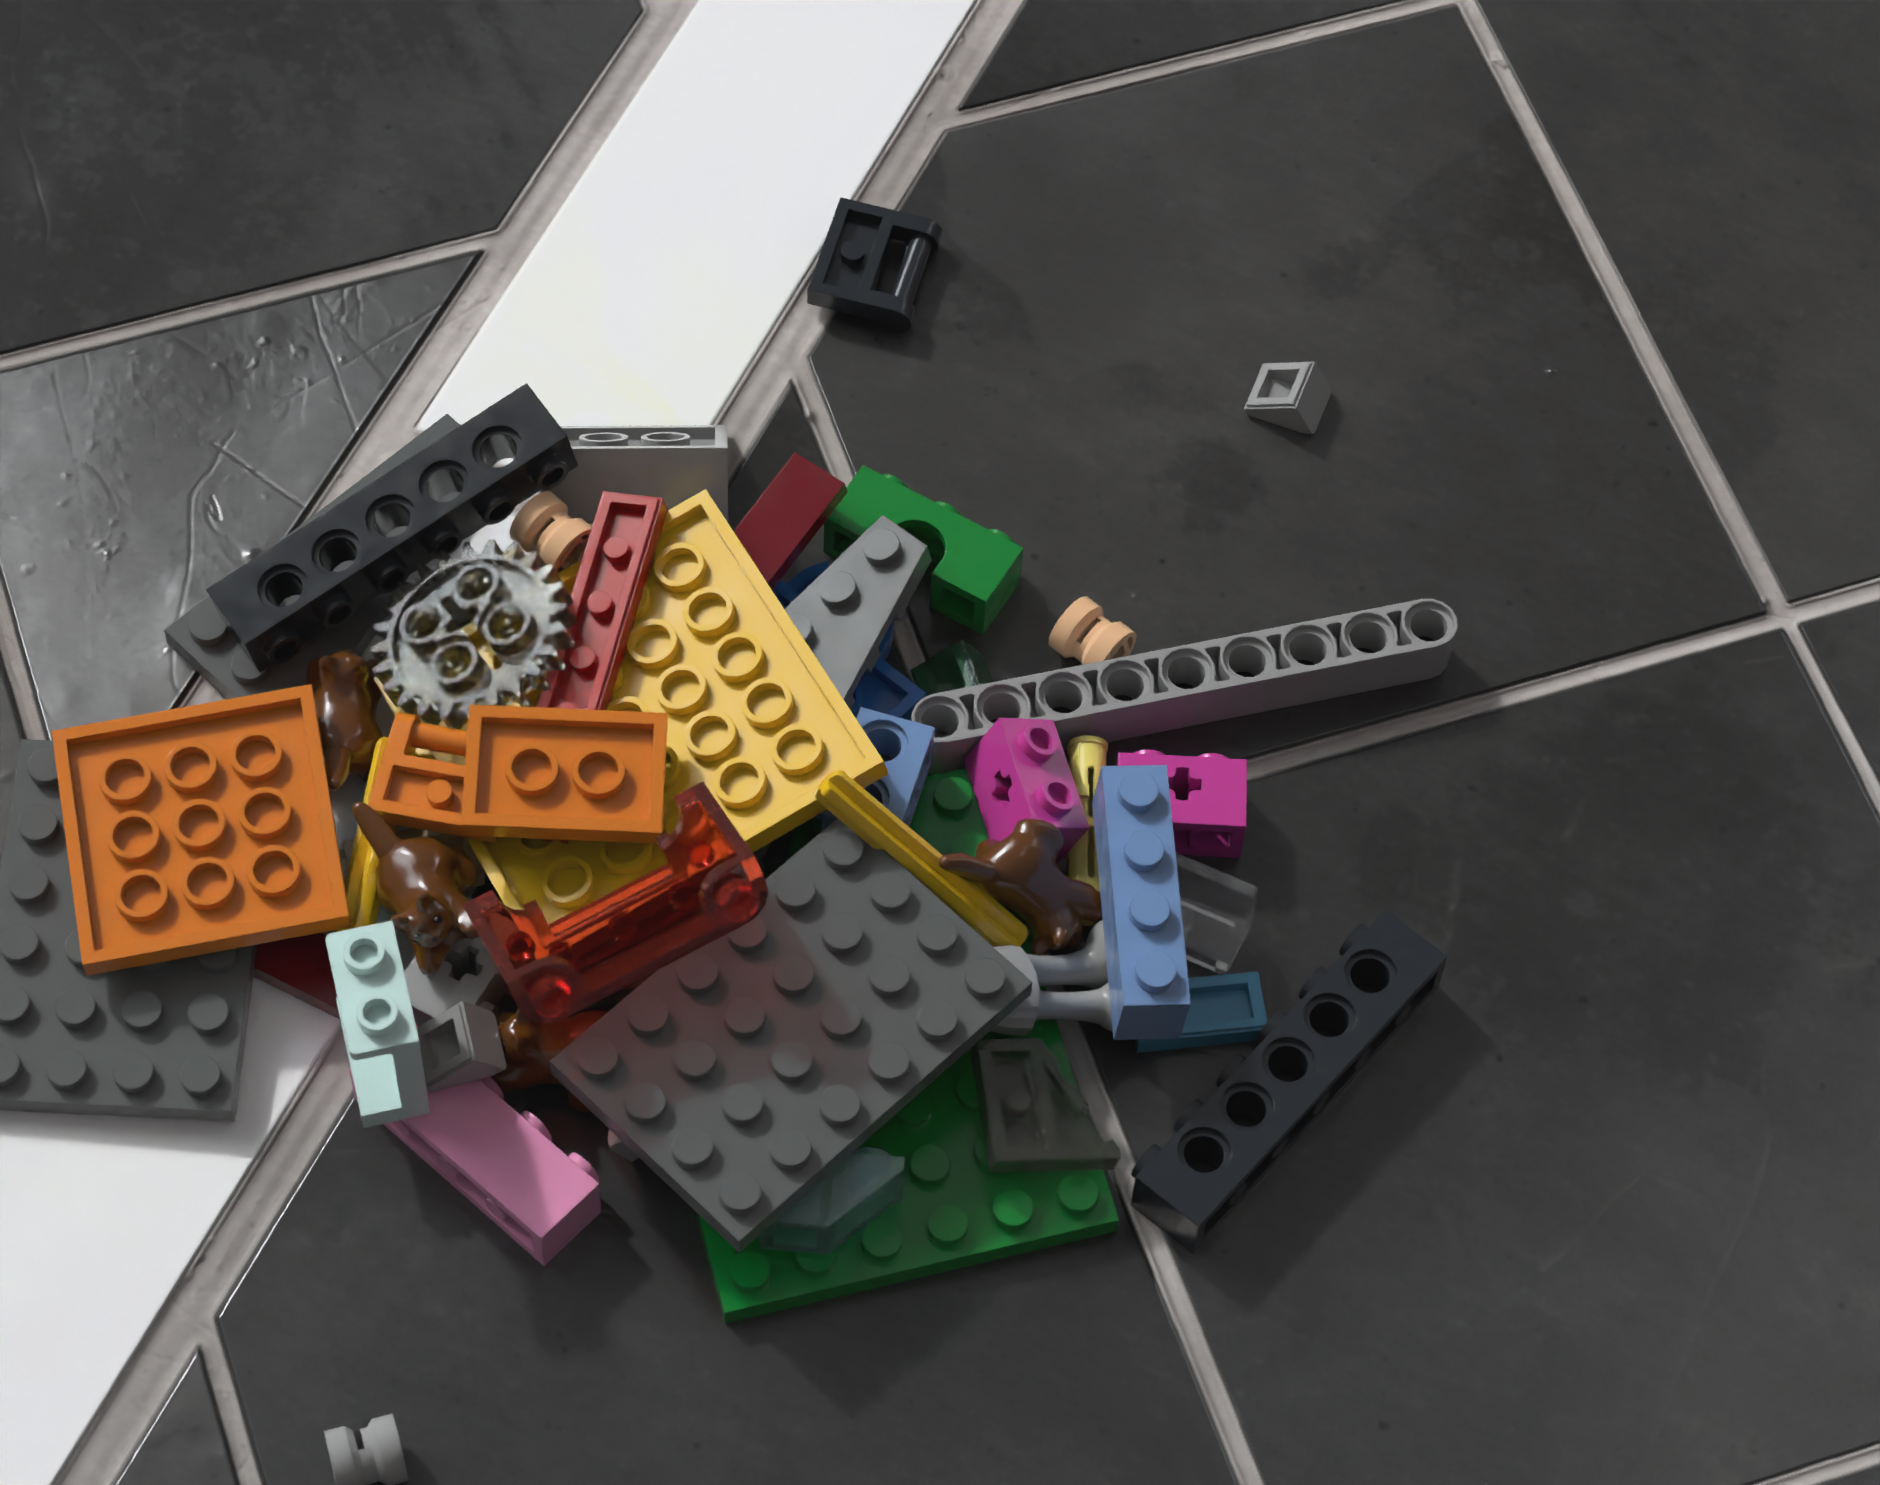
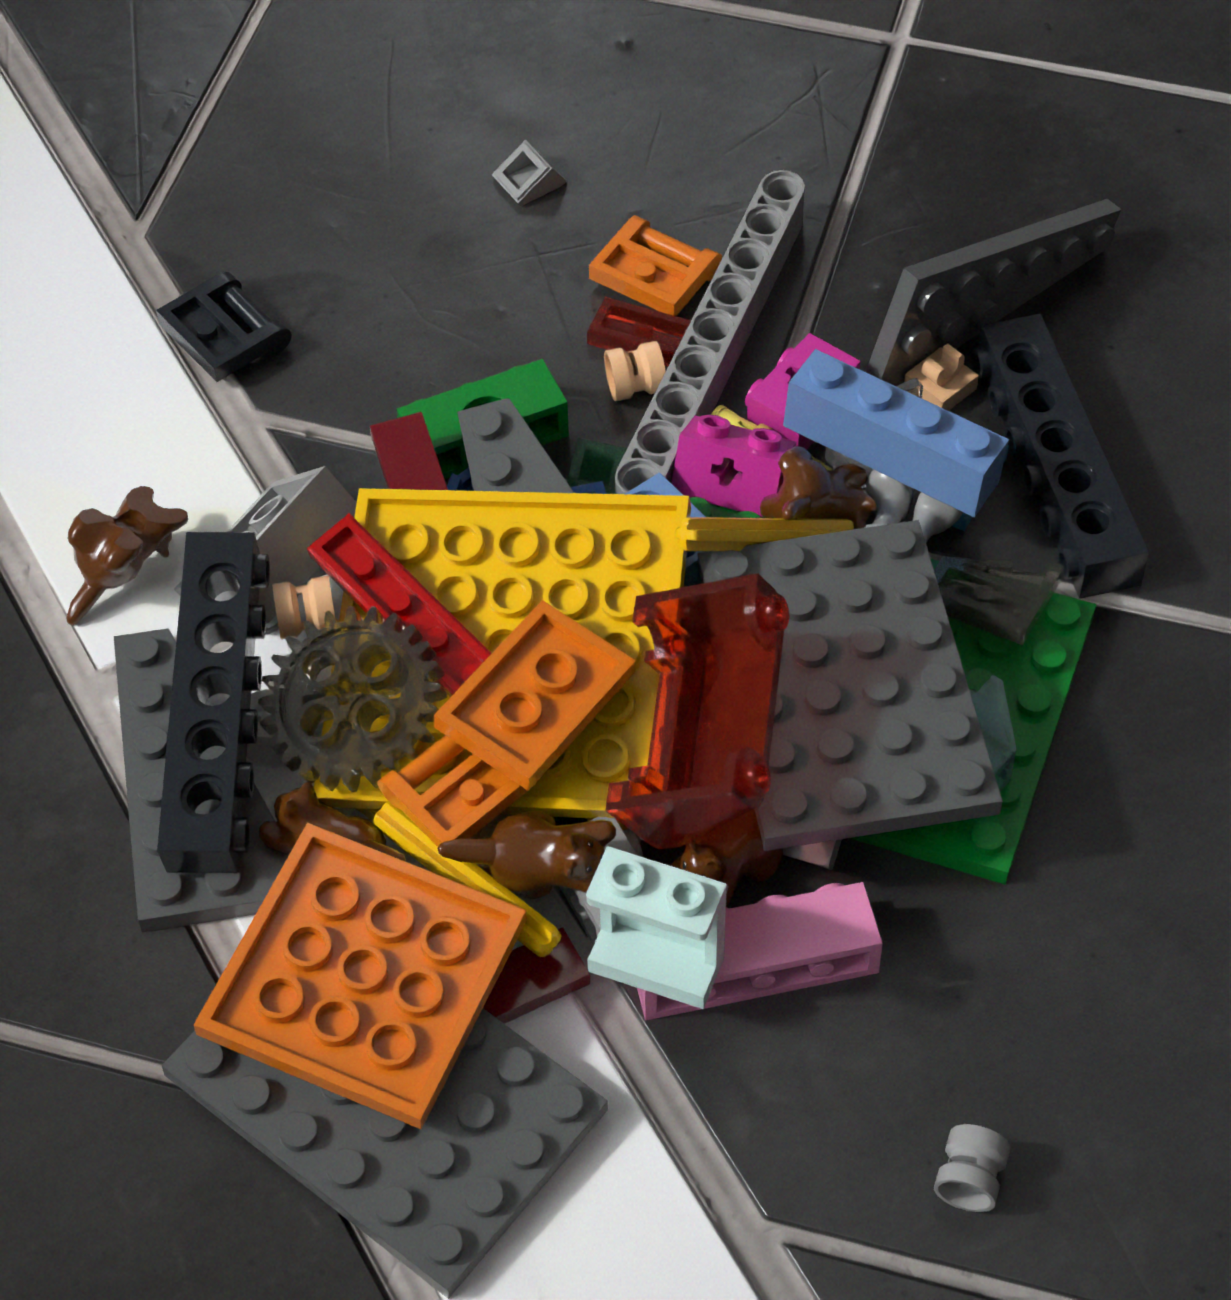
camera: 50 degrees left, 5 degrees down
none -> reddish brown animal [66,486,188,625]
none -> clear red tile [587,297,691,367]
none -> orange plate [589,215,722,318]
none -> dark grey wing [865,199,1122,387]
none -> light nougat tile [904,343,979,411]

